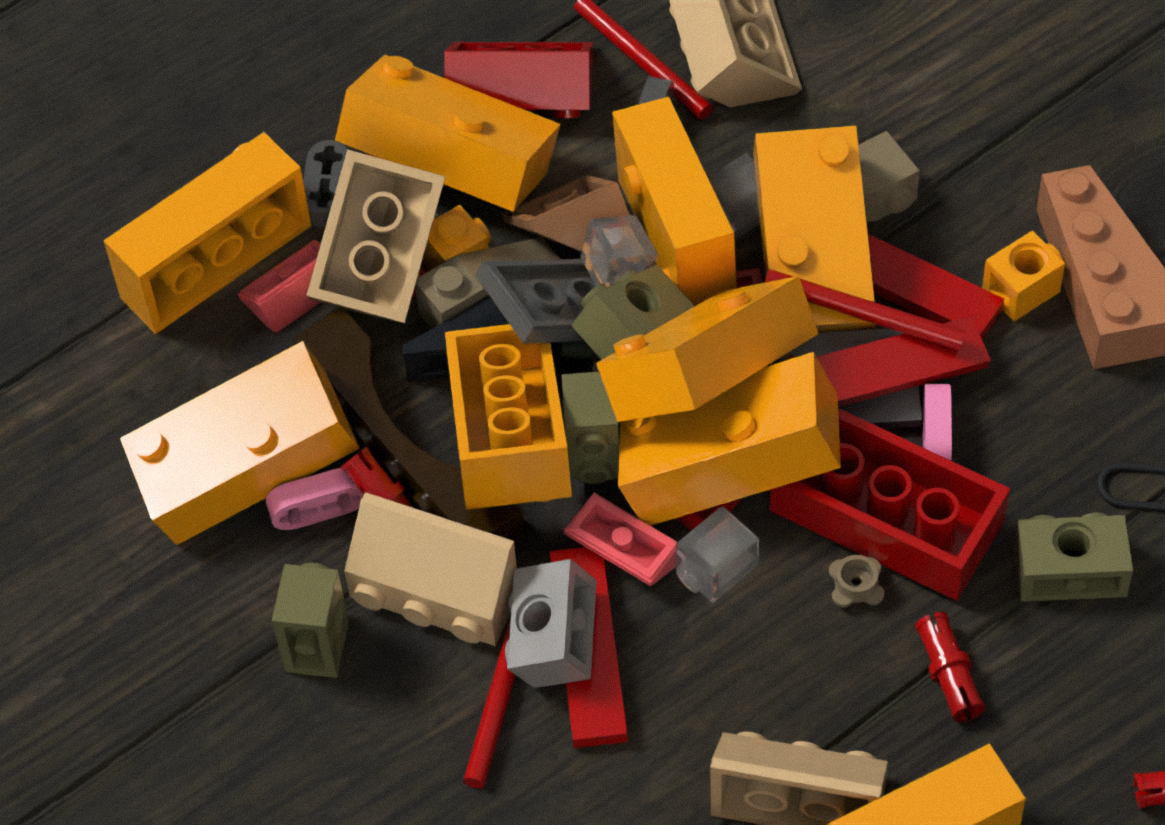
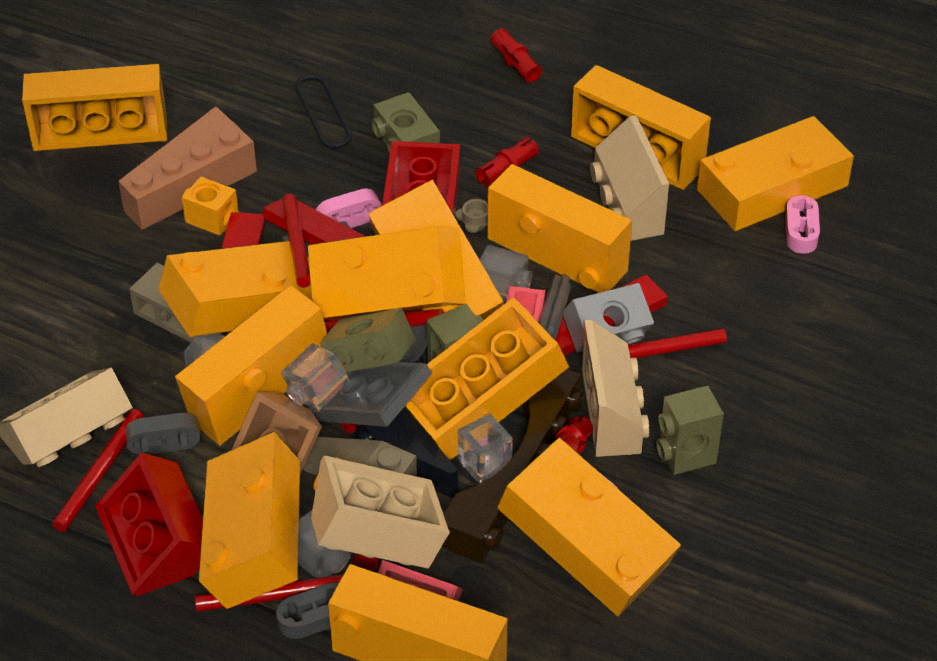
camera: 120 degrees left, 10 degrees down
none -> clear brick [458,413,513,484]
none -> light orange brick [488,164,632,293]
none -> dark grey axle [538,274,571,340]

